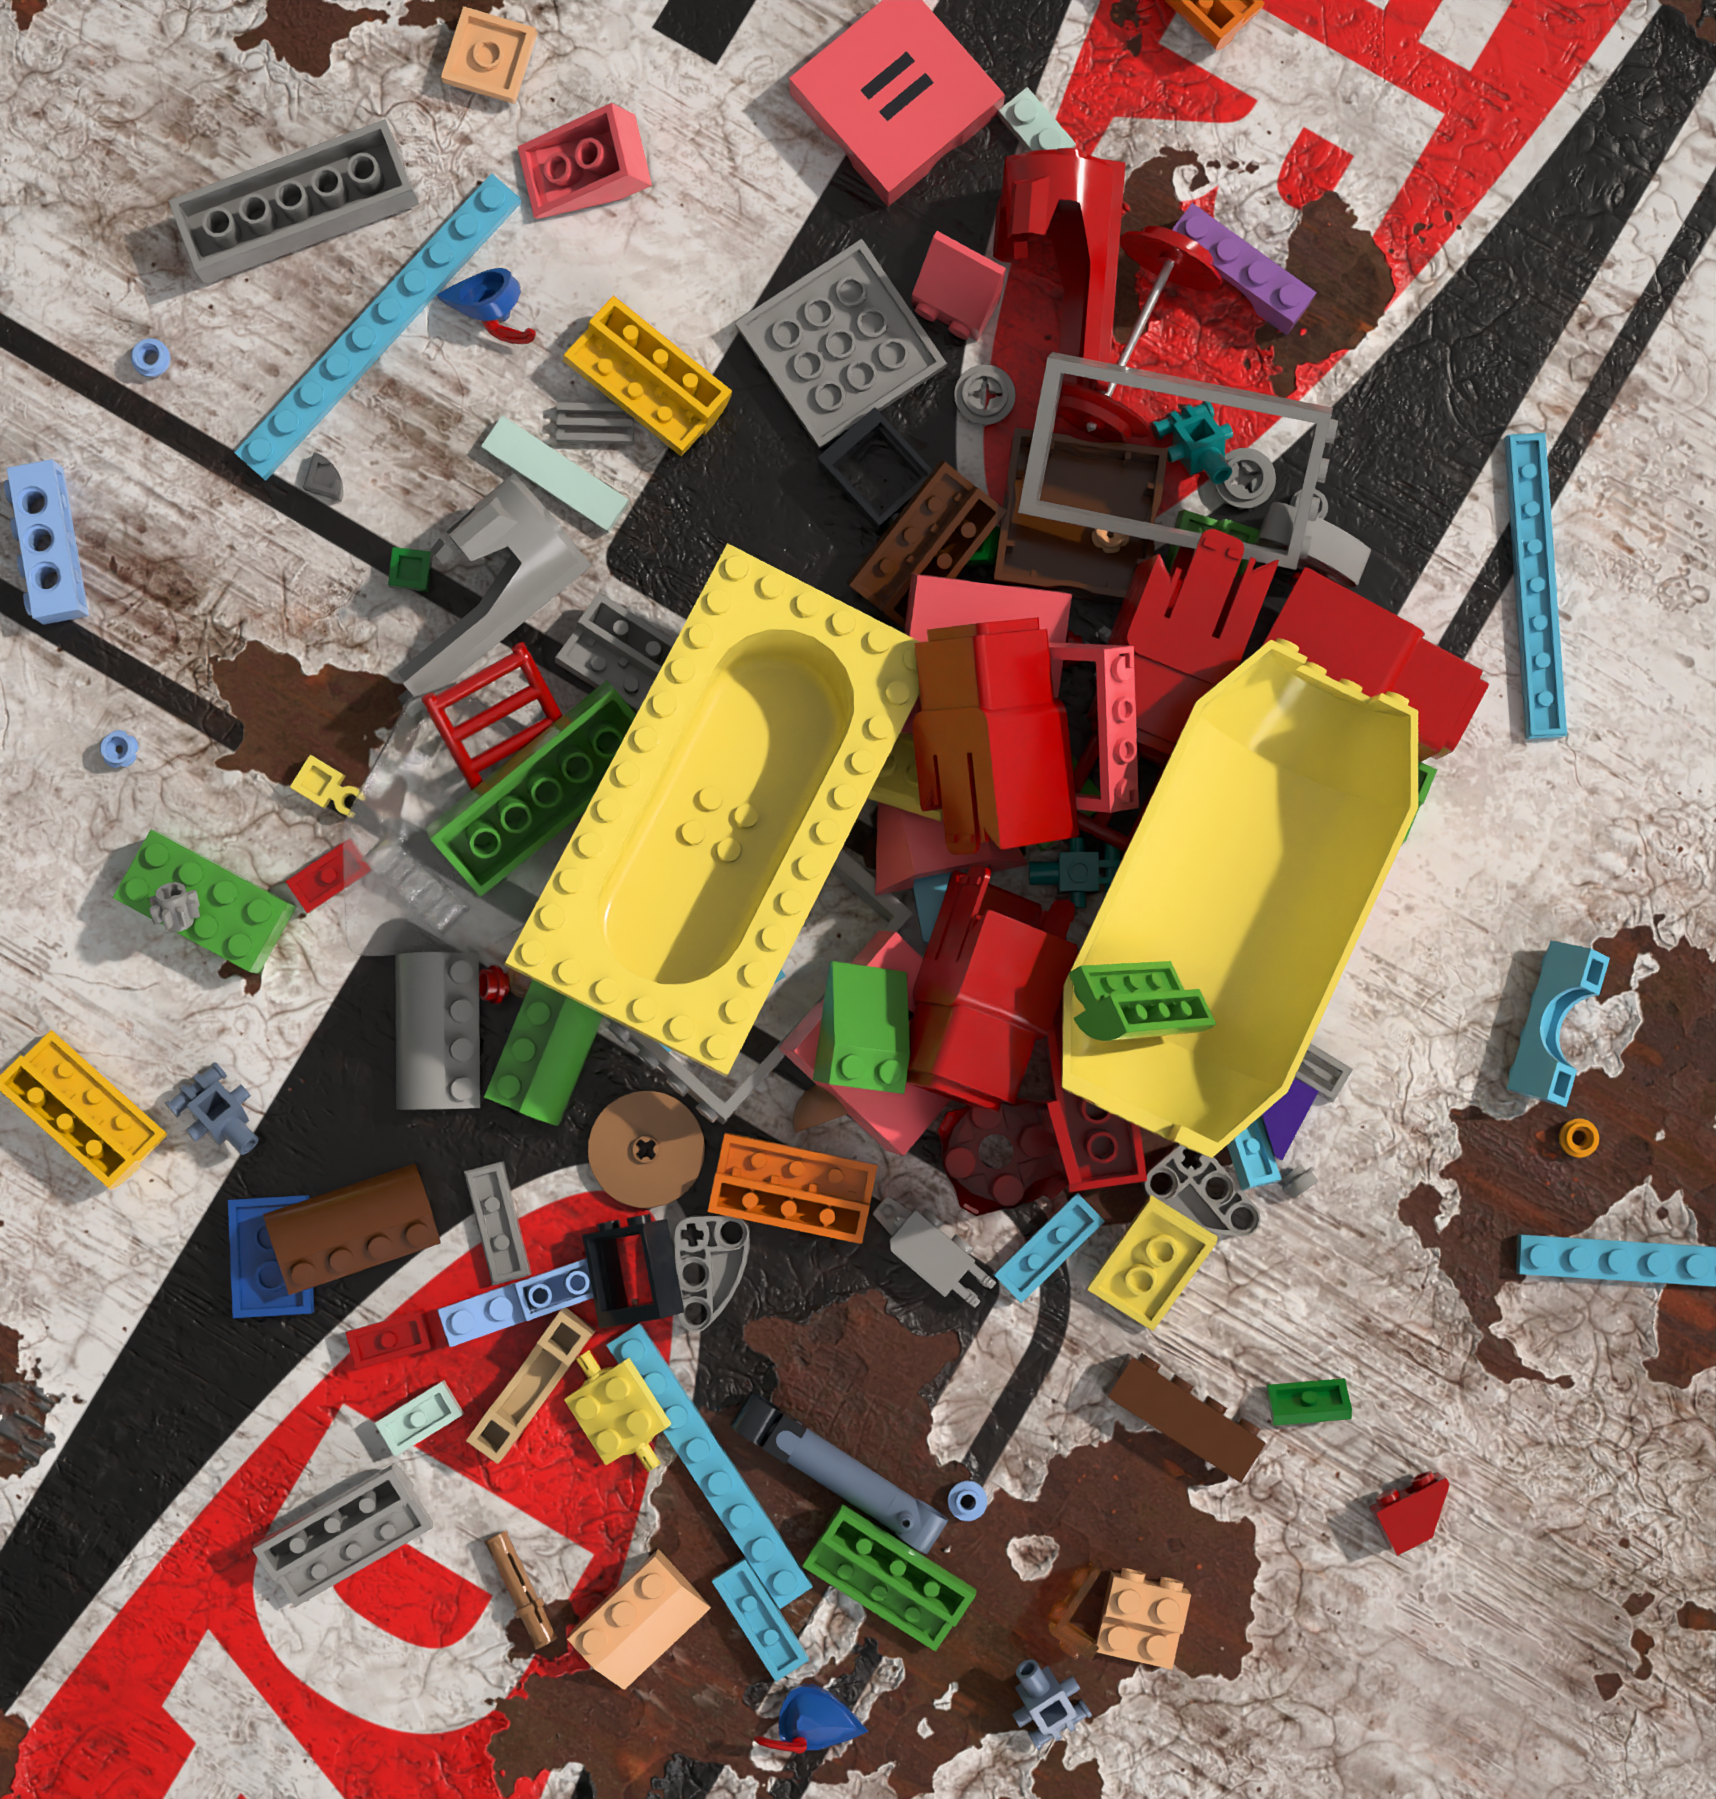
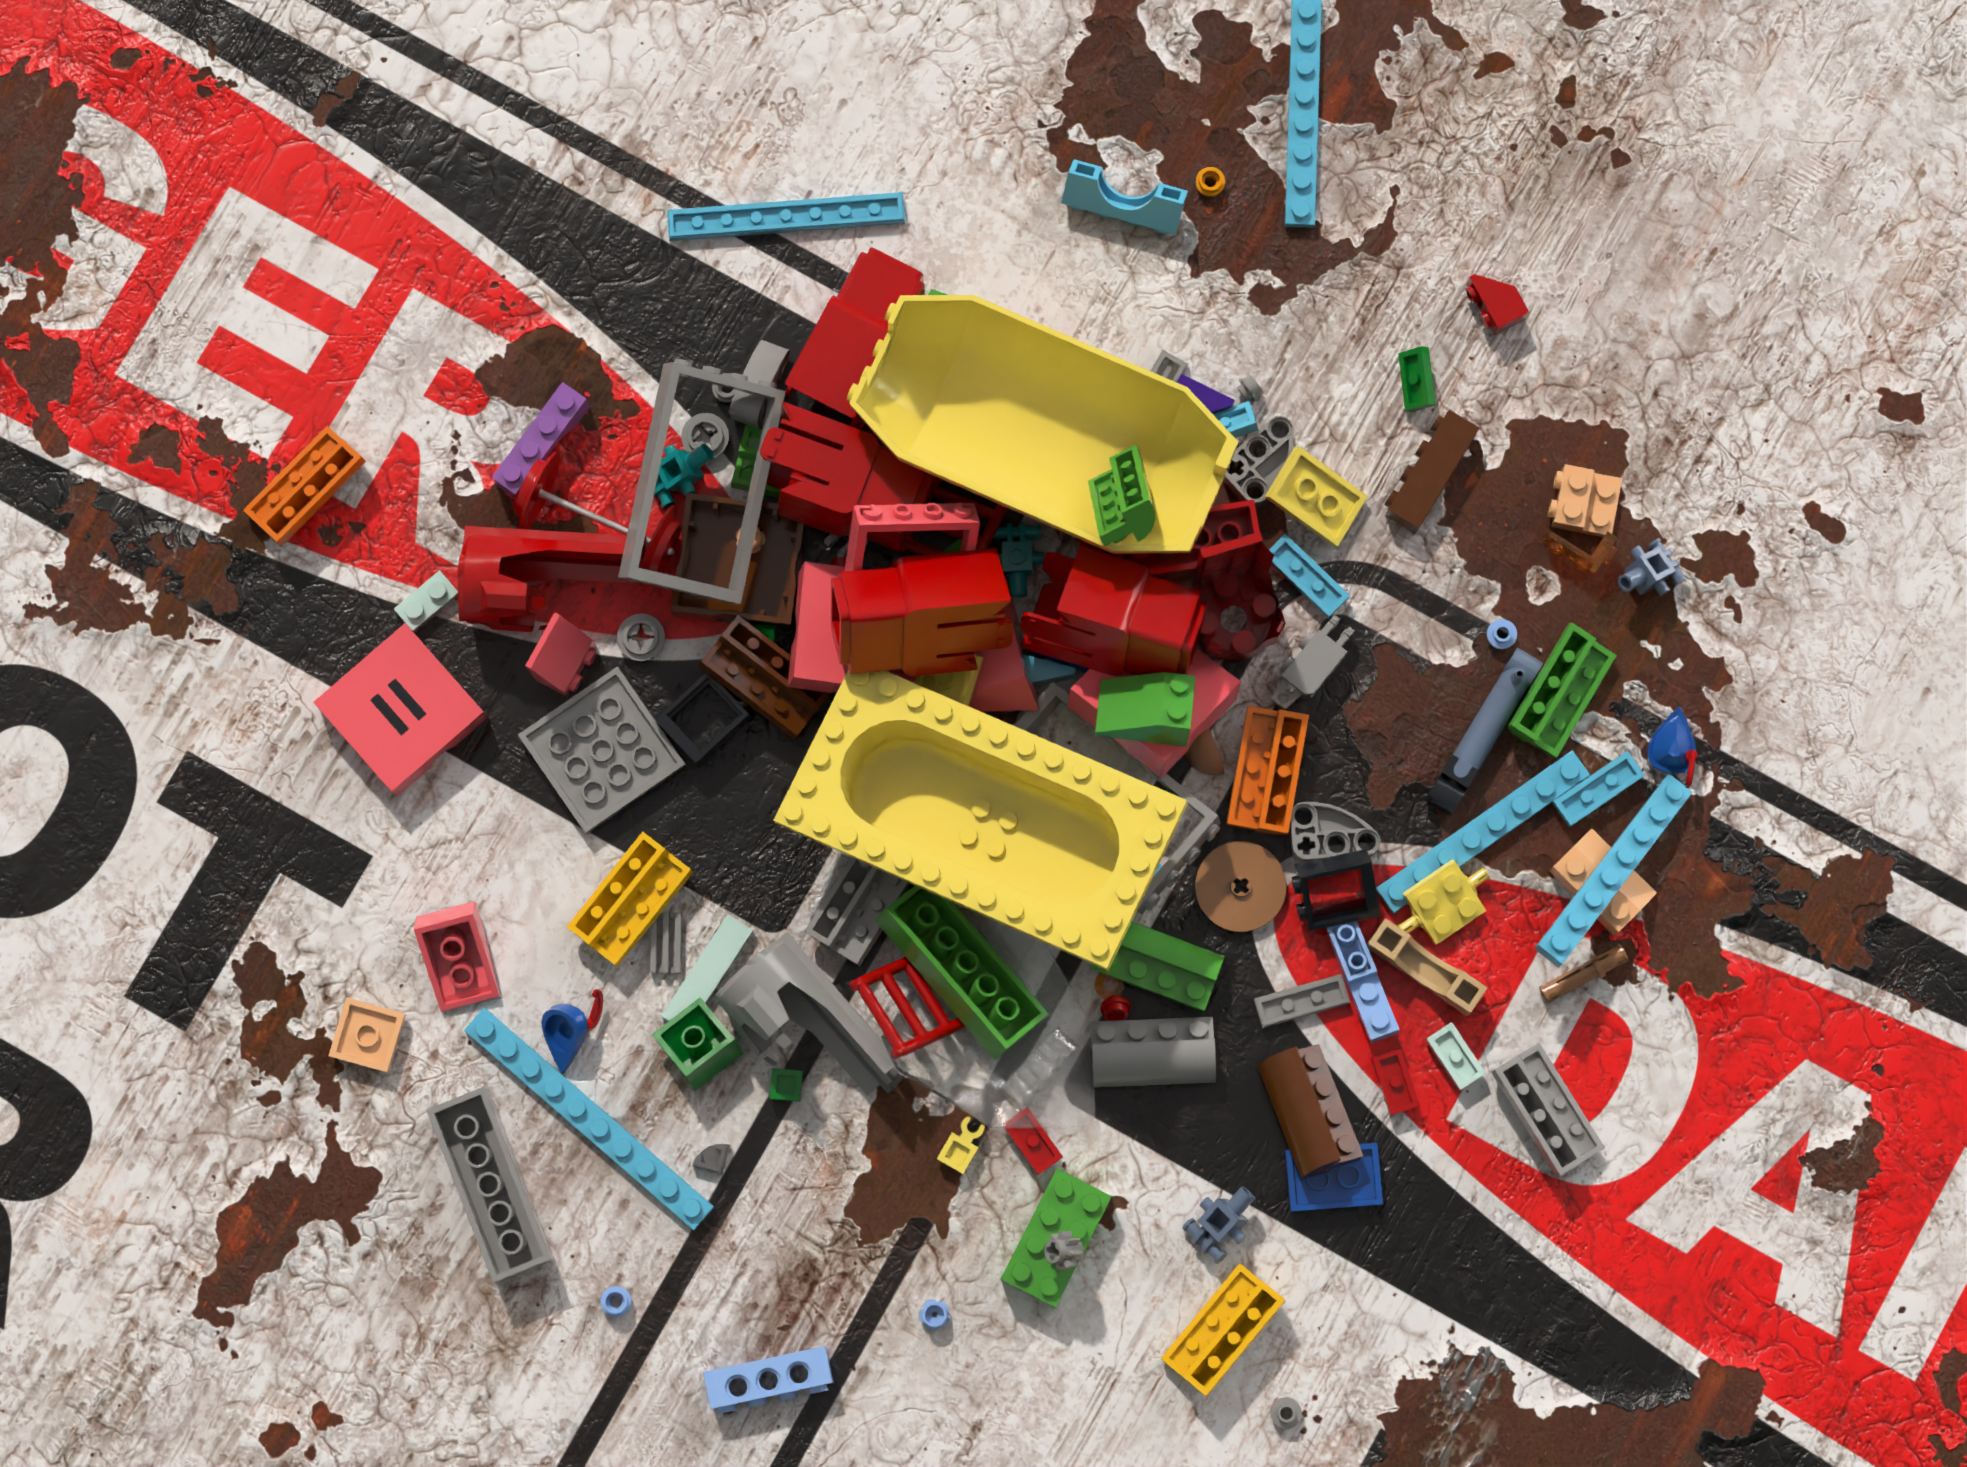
camera: 85 degrees left, 5 degrees down
none -> green slope [652,997,744,1091]
none -> medium azure plate [1534,773,1692,968]

